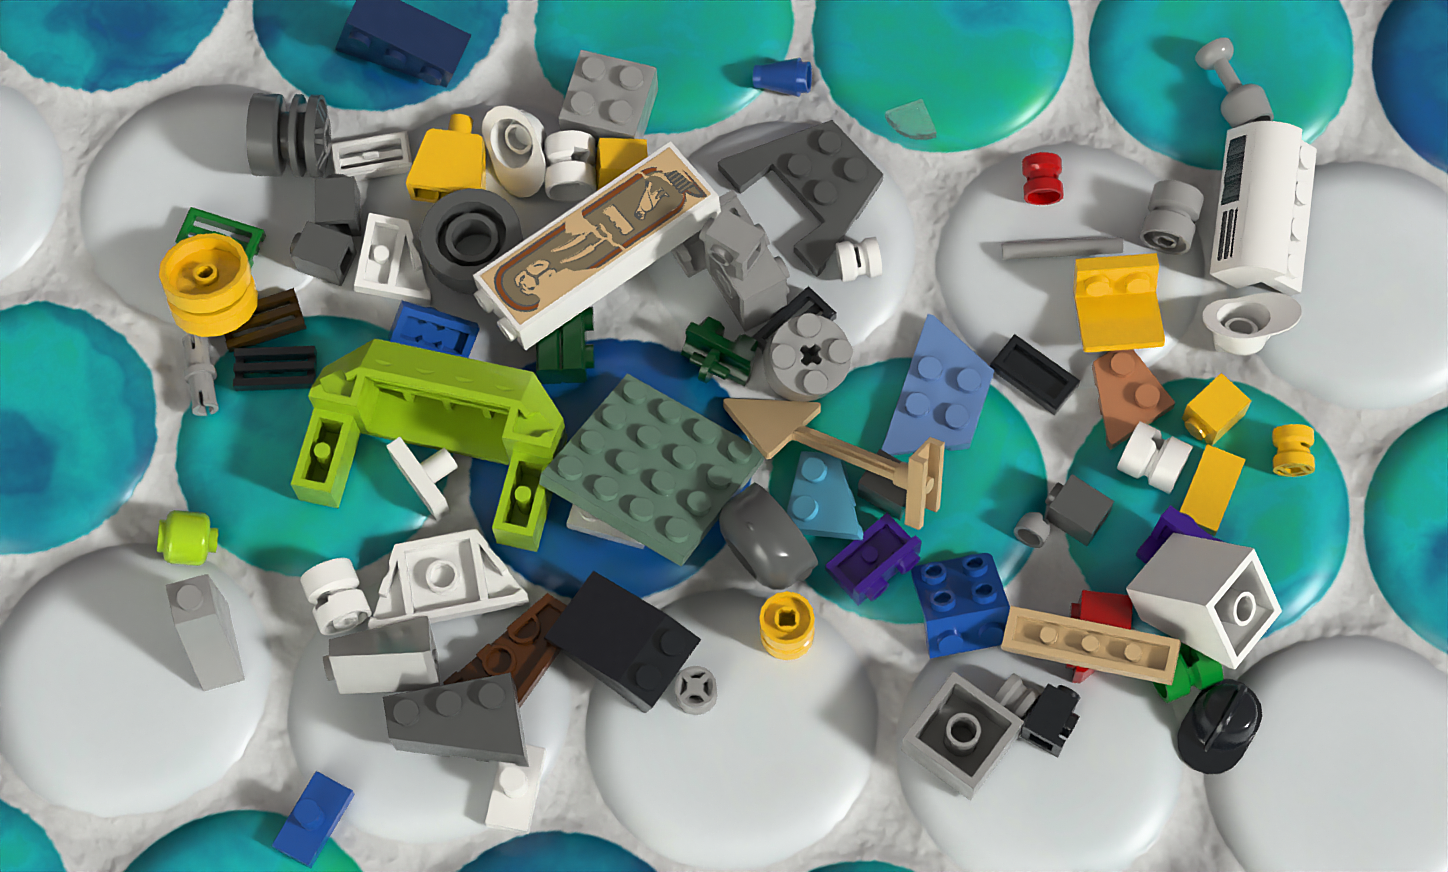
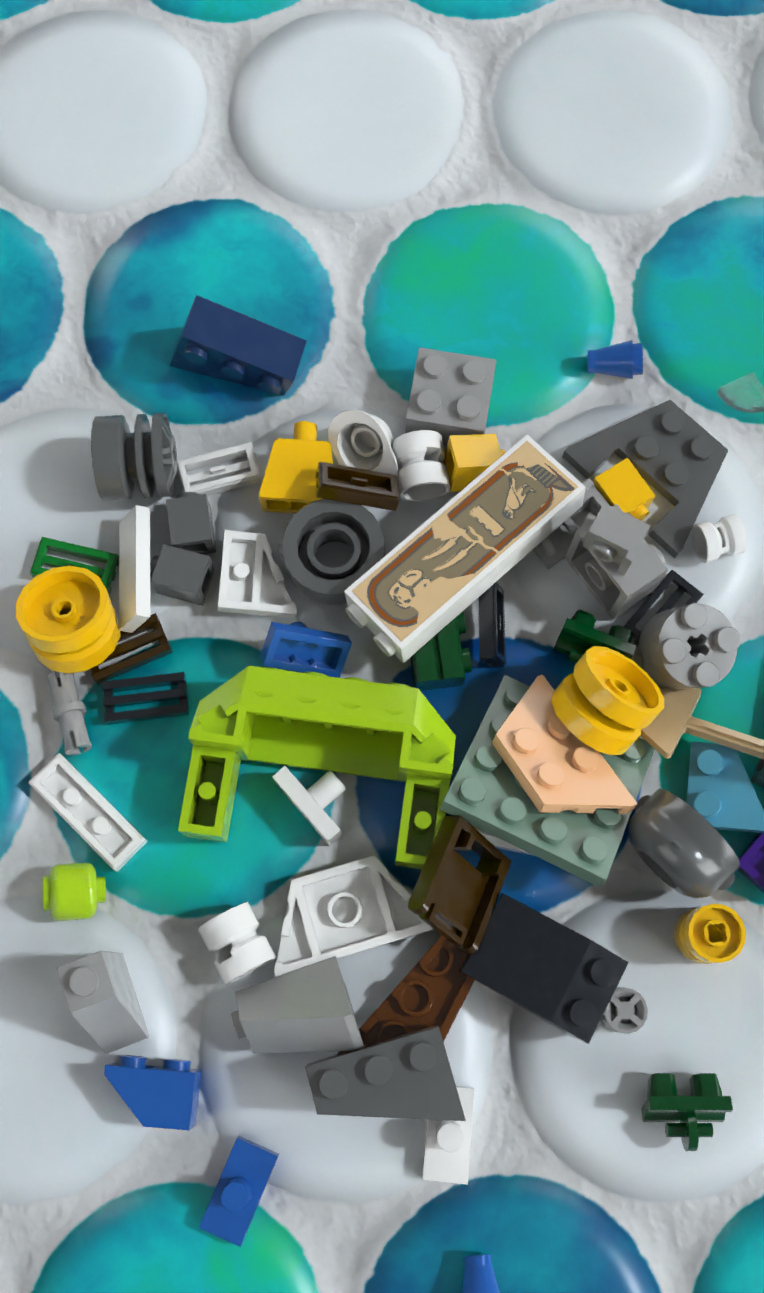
camera: 10 degrees left, 5 degrees up
none -> white tile [28,753,148,872]
none -> blue slope [104,1055,202,1131]
none -> white tile [119,505,151,633]
none -> dark brown tile [316,462,400,511]
none -> dark brown container [408,816,512,954]
none -> black tile [479,582,506,668]
none -> light nougat wing [492,674,637,814]
none -> yellow wheel [551,646,664,755]
none -> yellow brick [593,458,656,521]
none -> dark green hips [641,1073,733,1151]

